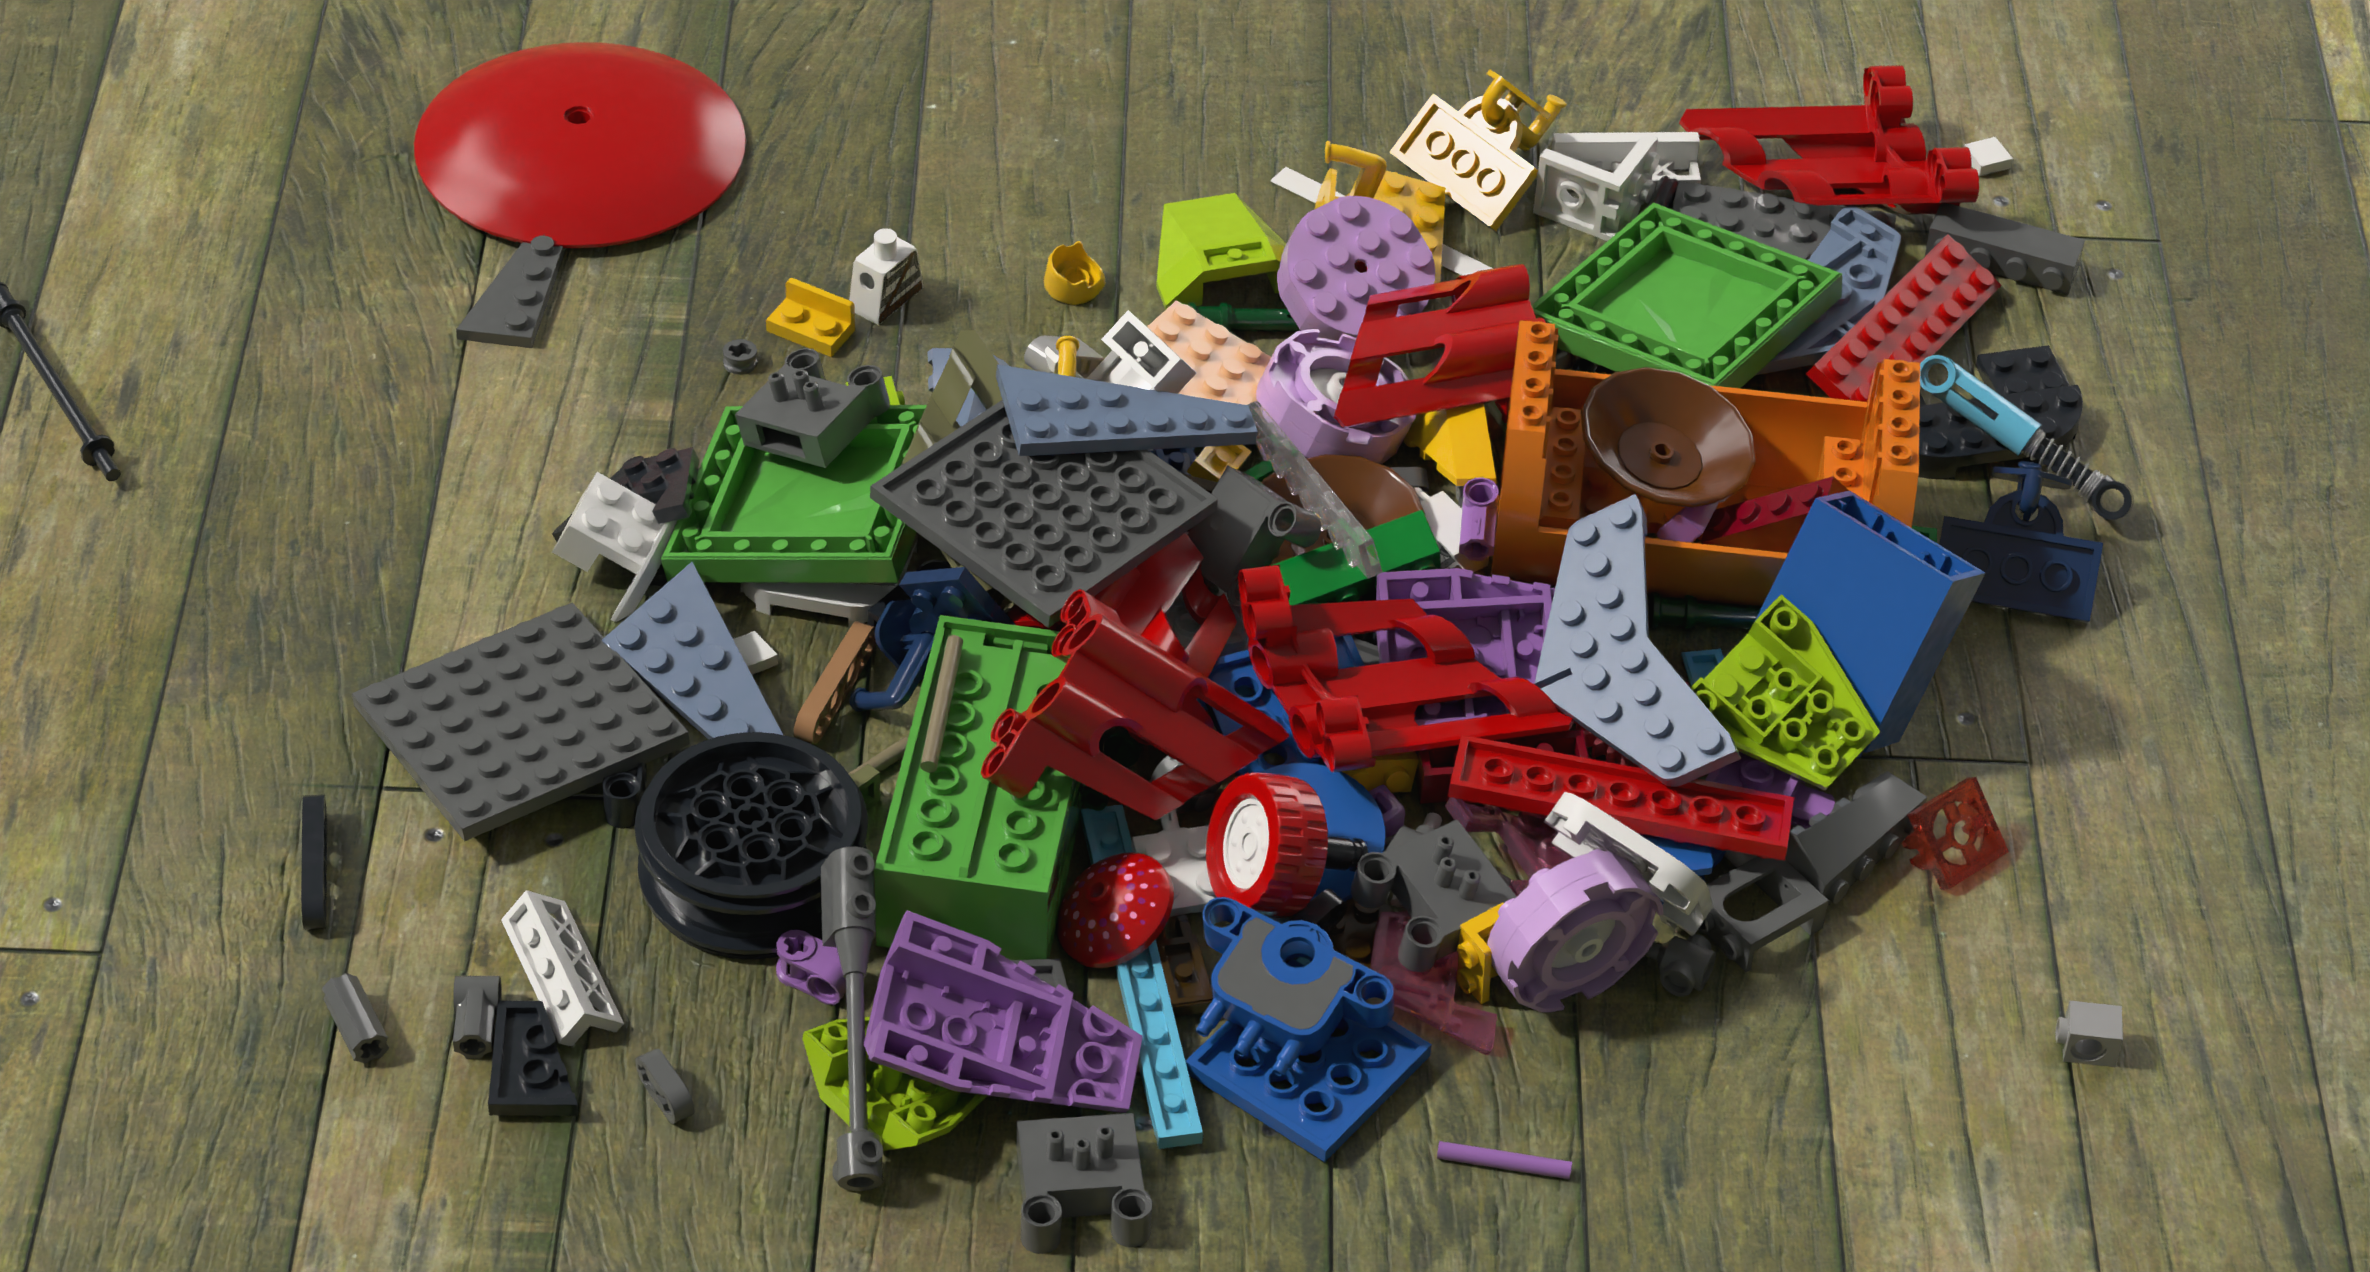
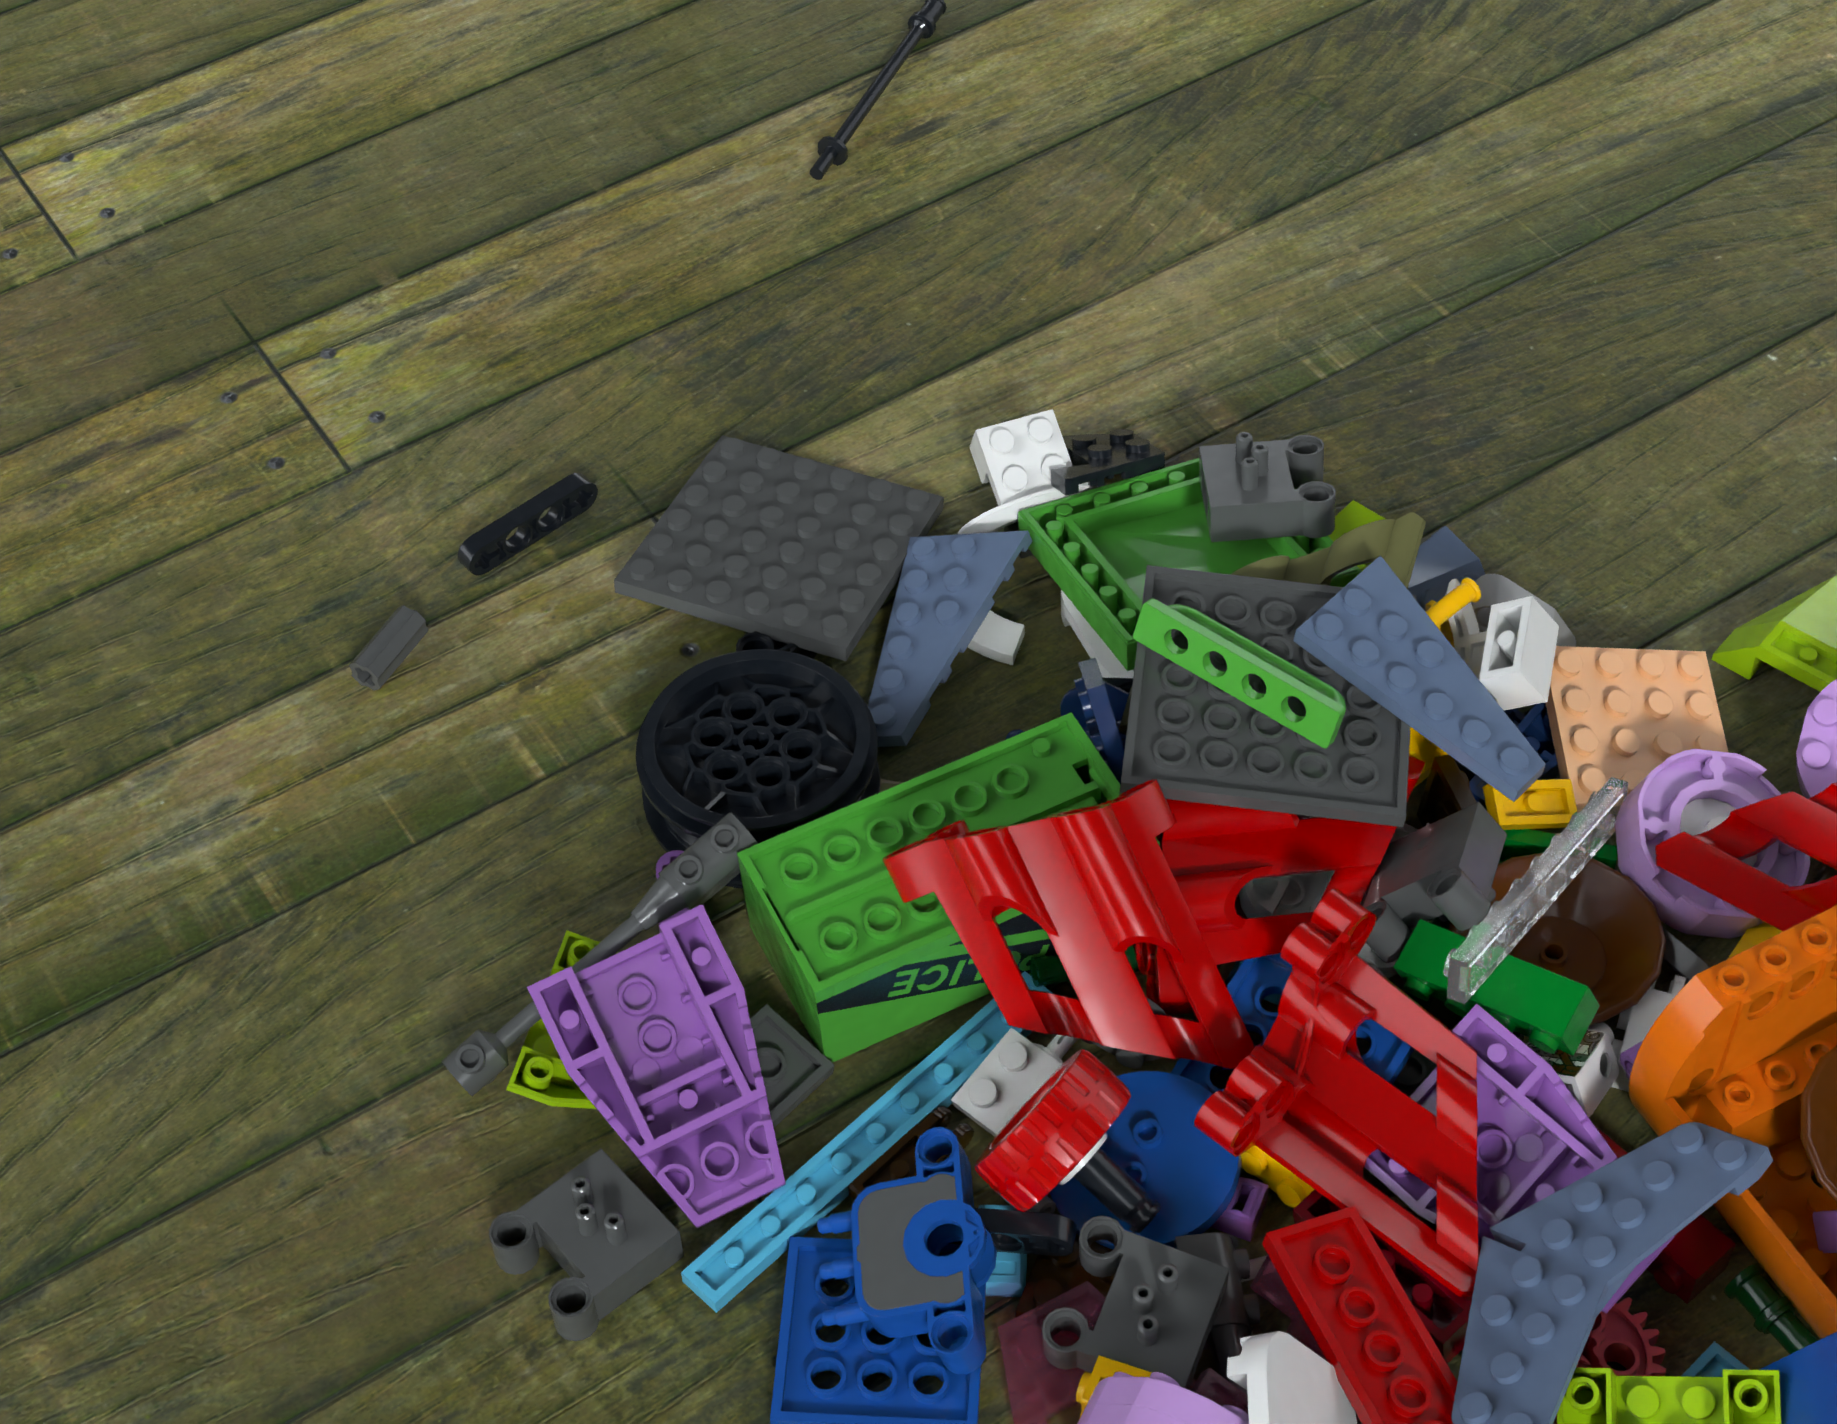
camera: 60 degrees right, 5 degrees up
red dish [414,42,746,248] -> none
dark grey piece [453,976,502,1059] -> none
dark grey wing [456,236,566,348] -> none
black wing [488,1001,579,1116] -> none
white fence [501,890,624,1046] -> none
dark grey beam [635,1048,695,1124] -> none
dark grey bush [723,339,758,375] -> none
yellow bracket [766,278,855,357] -> none
medium nougat beam [794,621,876,745] -> none
white torso [849,229,923,325] -> none
dark tan bar [920,635,963,773] -> none
yellow hair [1044,241,1106,305] -> none
red dish [1056,852,1174,968] -> none
dark green pin [1188,302,1301,333] -> none
none -> bright green piece [1133,598,1346,749]

